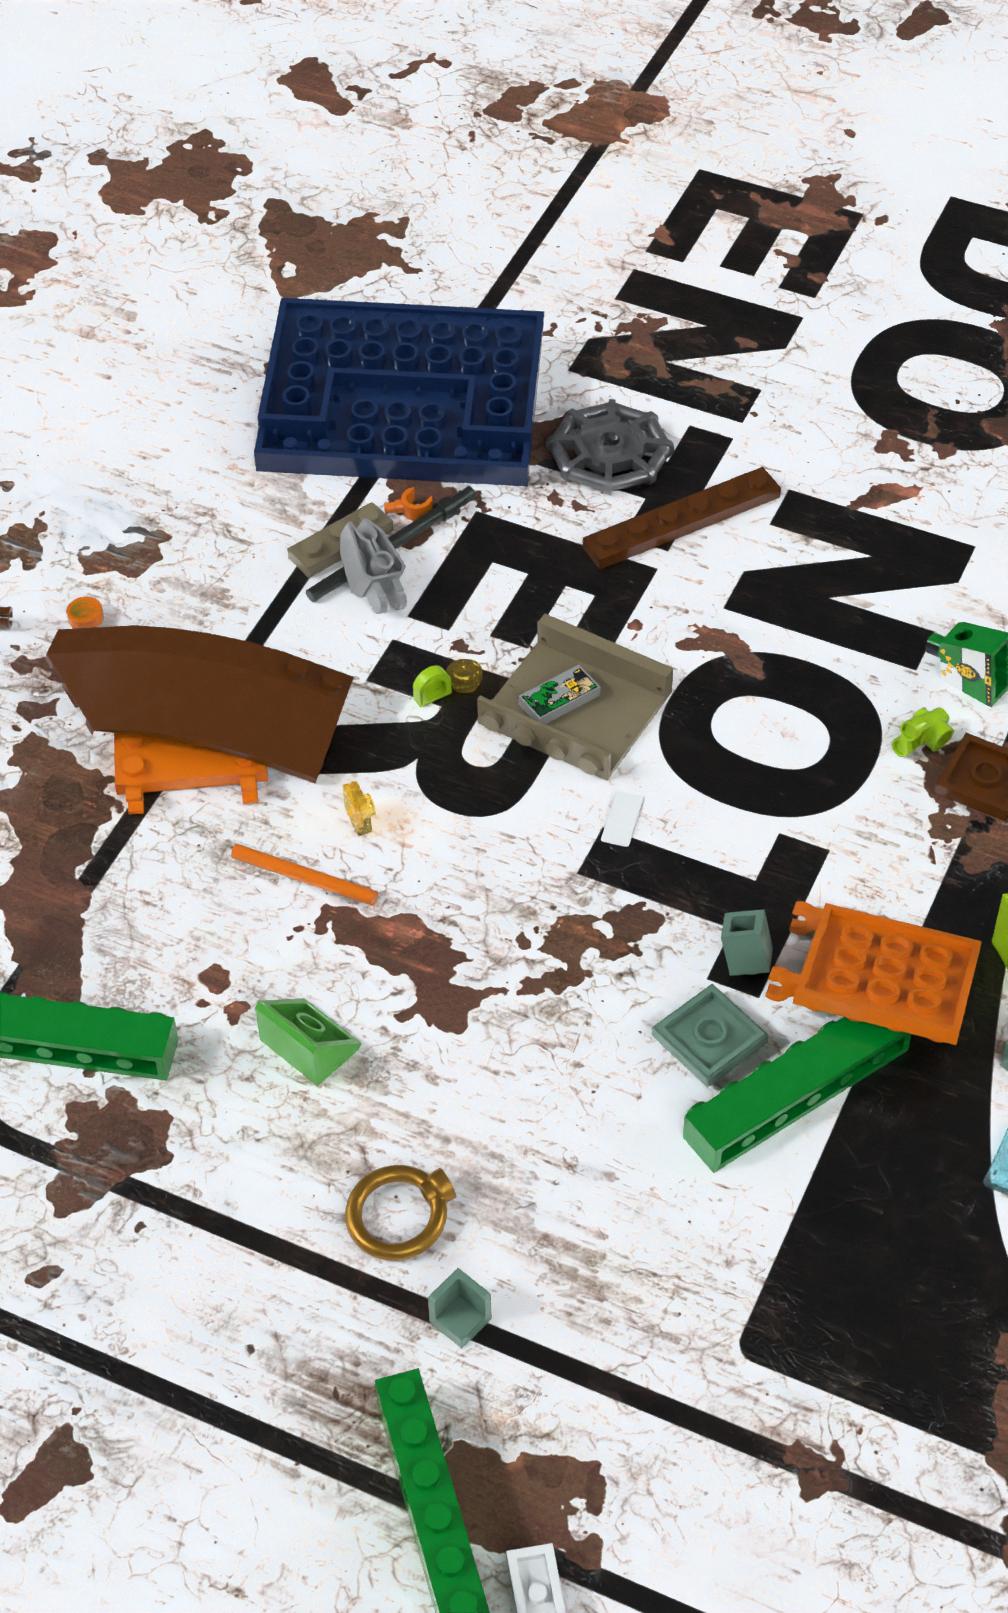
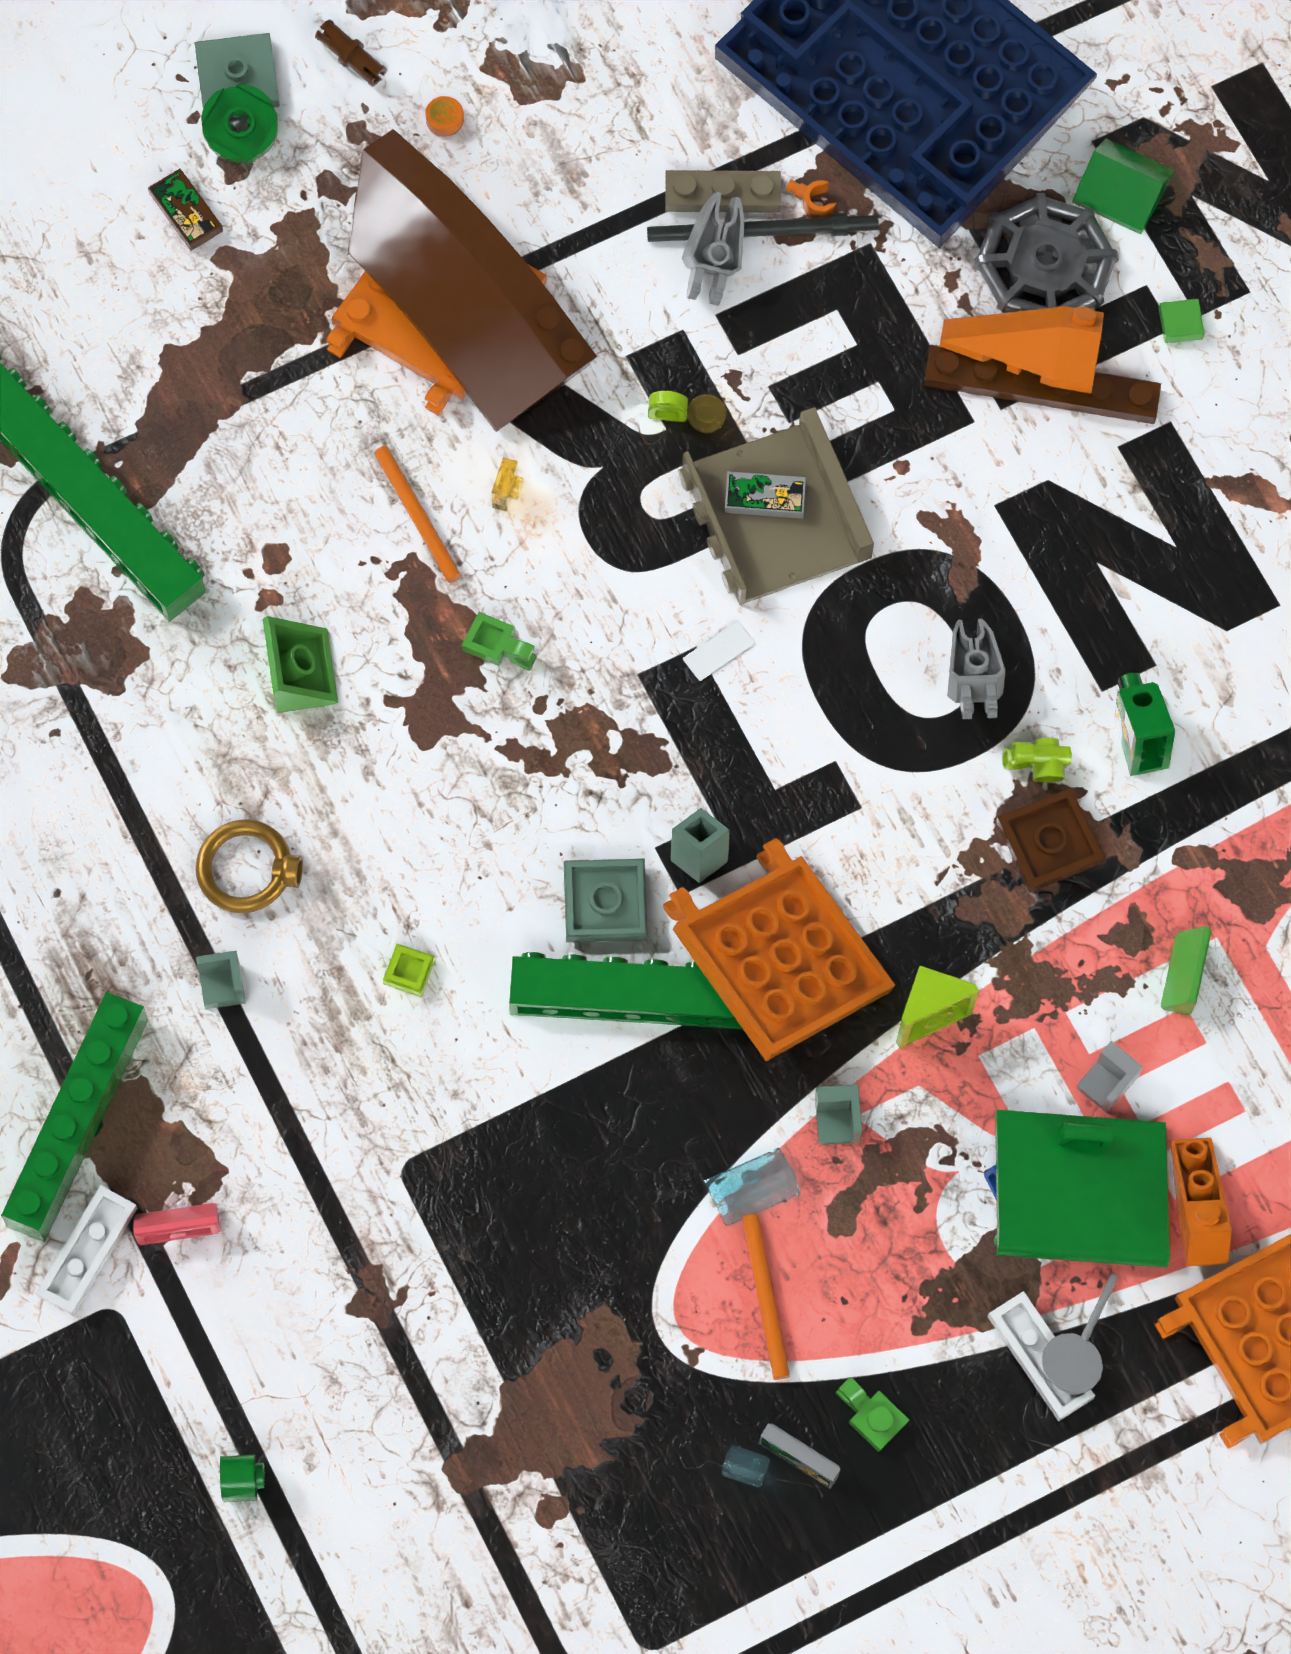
camera: 35 degrees right, 20 degrees up
none -> coral slope [133,1203,221,1246]
none -> lime tile [383,943,435,997]
none -> bright green plate [462,612,537,671]
none -> orange wedge [939,306,1104,393]
none -> light grey hinge [947,619,1006,719]
none -> green slope [1072,138,1175,235]
none -> bright green tile [1158,299,1205,343]

